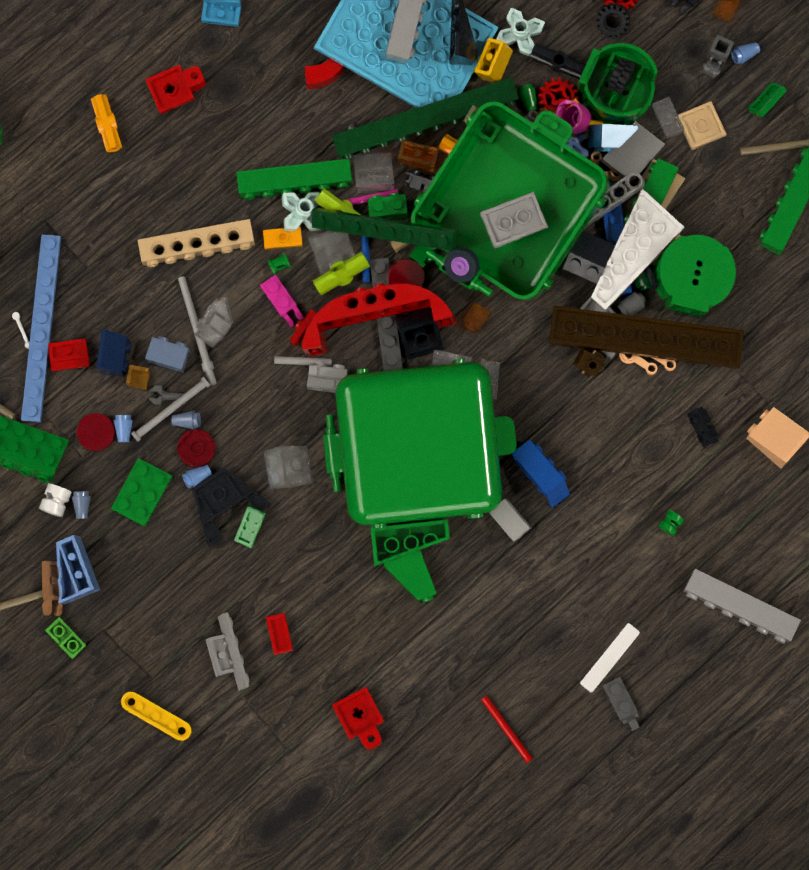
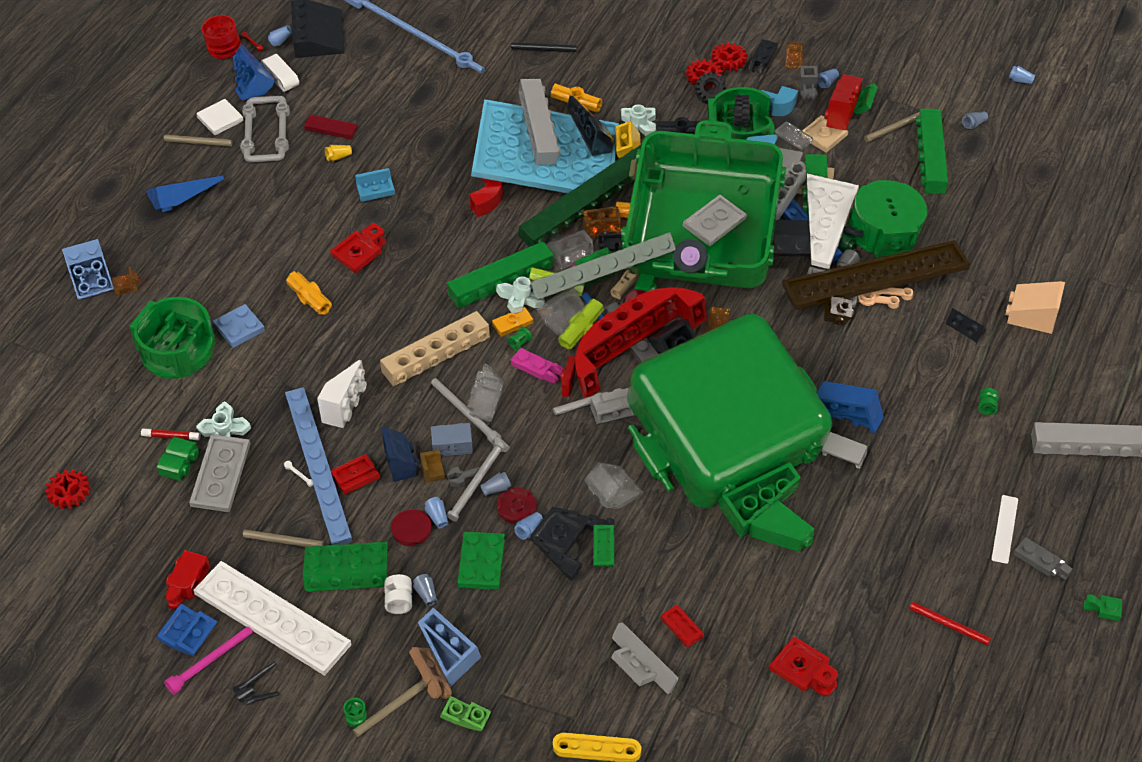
camera: 25 degrees left, 30 degrees down
none -> medium blue plate [213,304,265,348]
none -> white slope [317,360,367,428]
none -> dark azure brick [761,86,798,116]
none -> red wedge [824,74,863,131]
none -> green plate [1083,595,1122,621]

